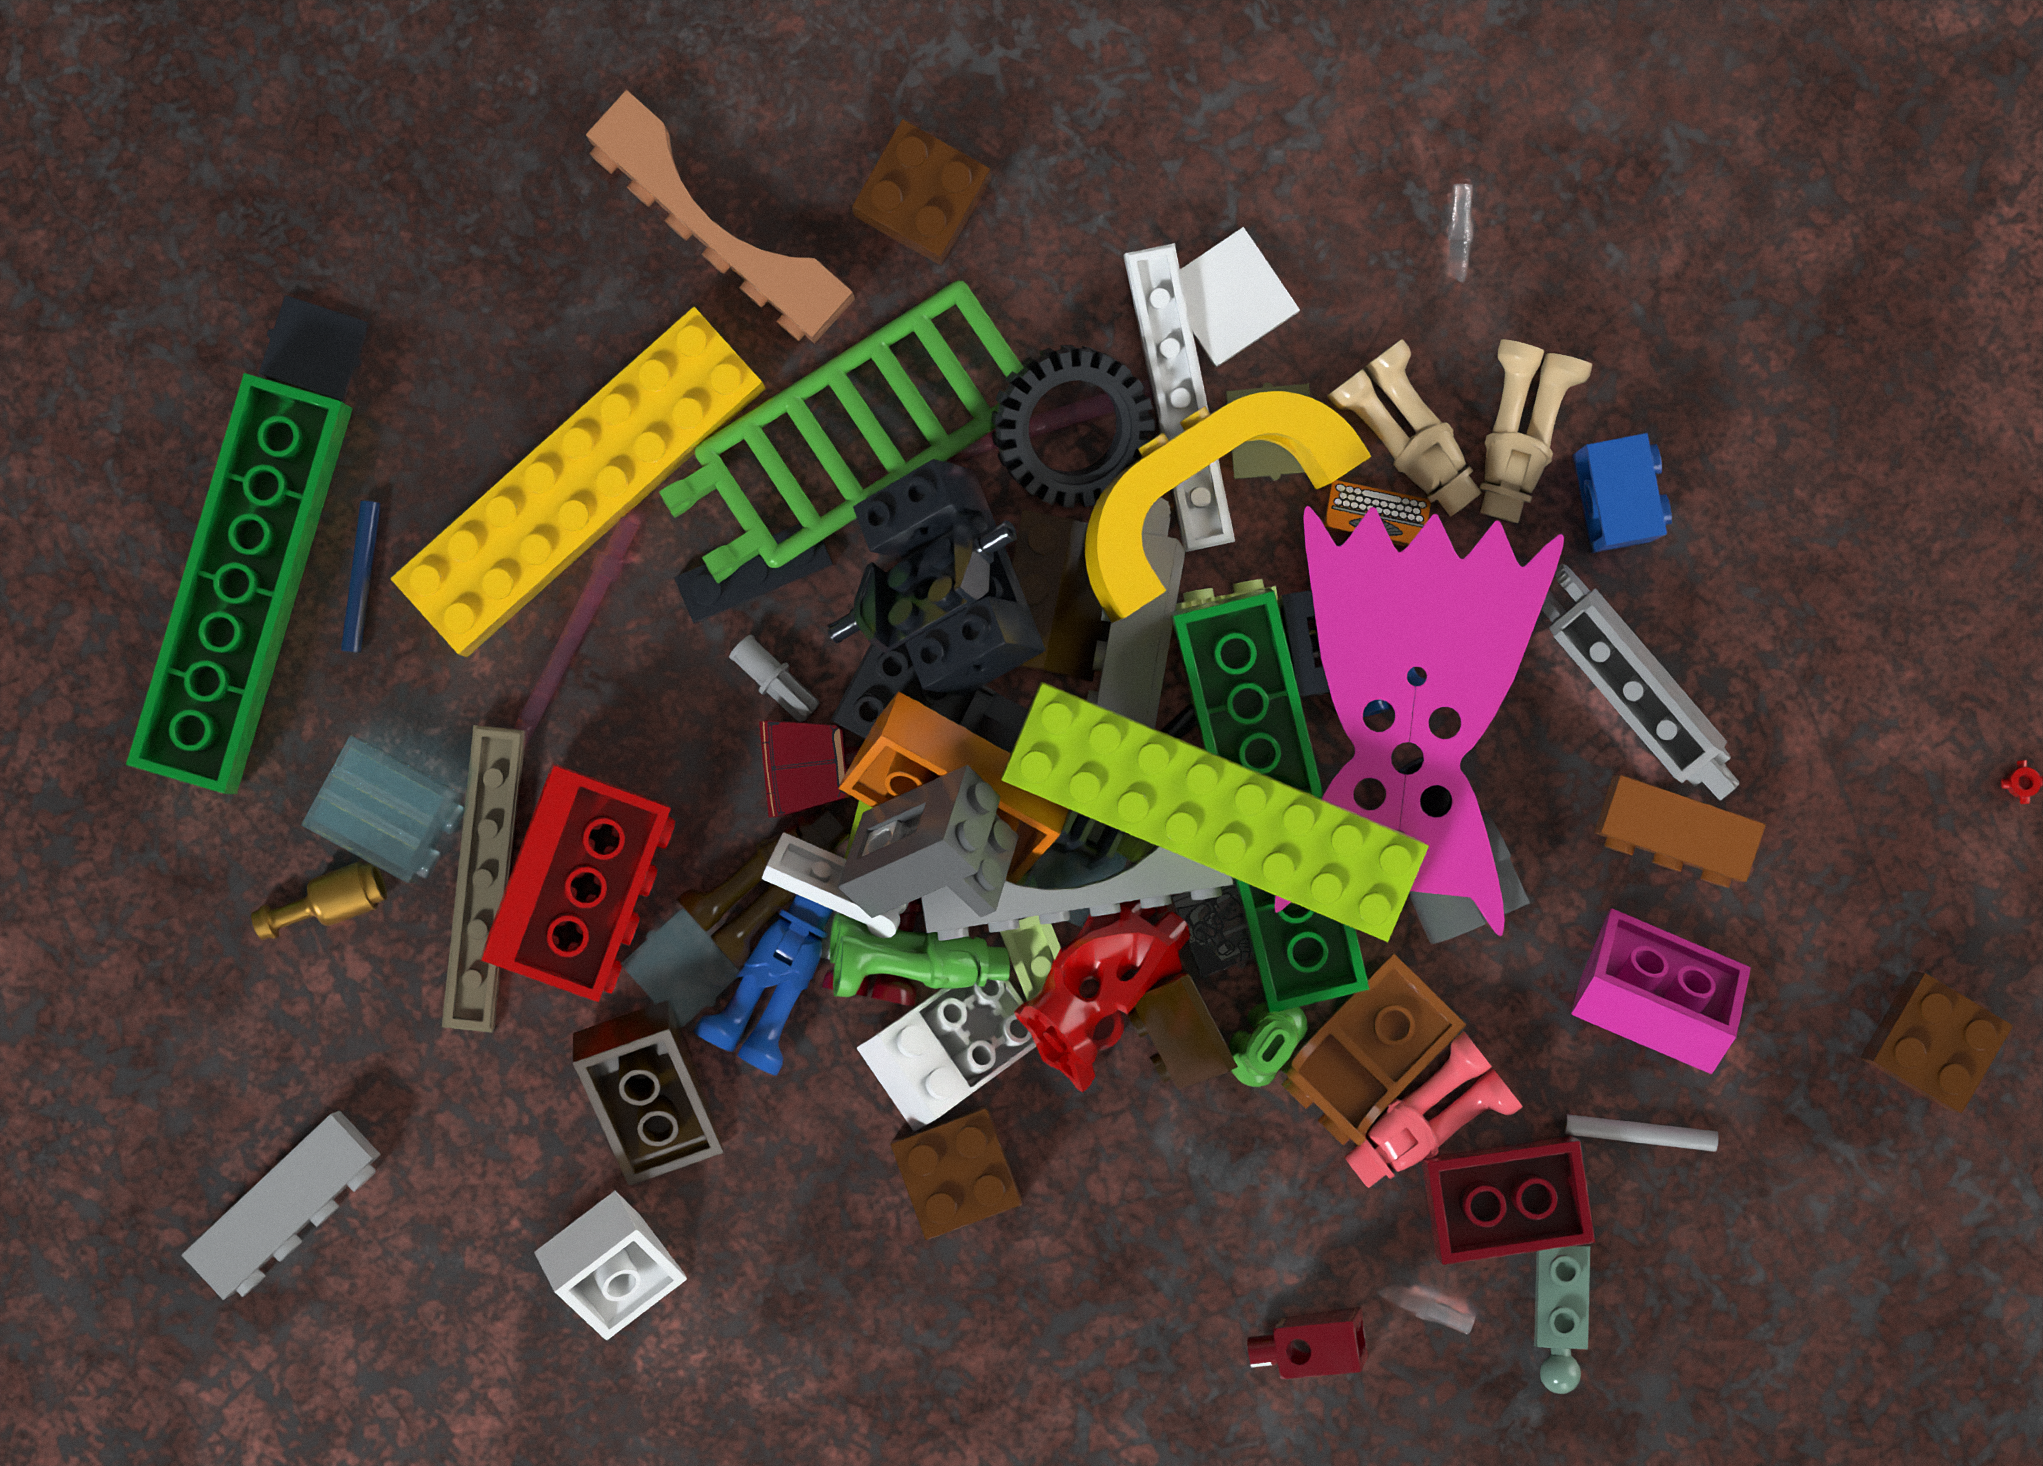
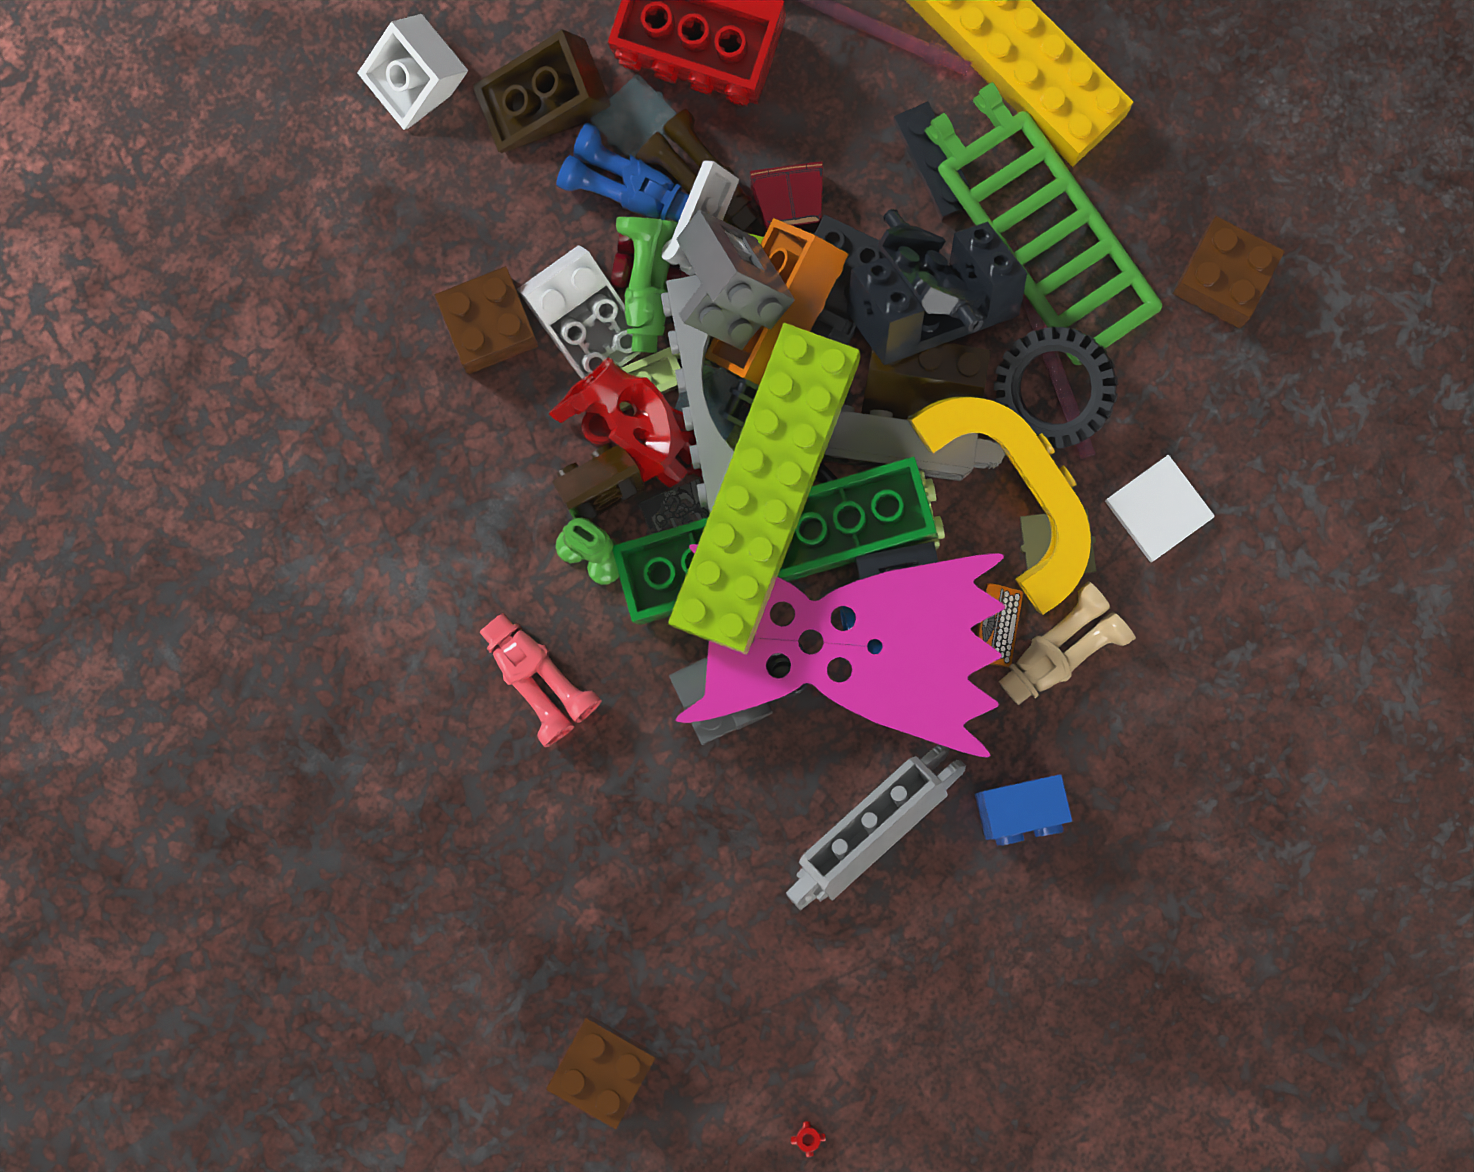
camera: 85 degrees right, 5 degrees down
nougat arch [586,90,855,344] -> none
light grey axle [729,634,820,723] -> none
white tile [1124,243,1235,552] -> none
dark red torso [1247,1307,1369,1379] -> none
dark orange bracket [1280,953,1466,1147] -> none
clear piece [1379,1284,1475,1335] -> none
dark red brick [1422,1136,1595,1265] -> none
clear piece [1448,184,1474,283] -> none
tan piece [1479,339,1592,523] -> none
sand green plate [1534,1246,1590,1394] -> none
light grey bar [1564,1114,1718,1152] -> none
dark pink slope [1571,908,1751,1074] -> none
dark orange brick [1594,775,1766,888] -> none

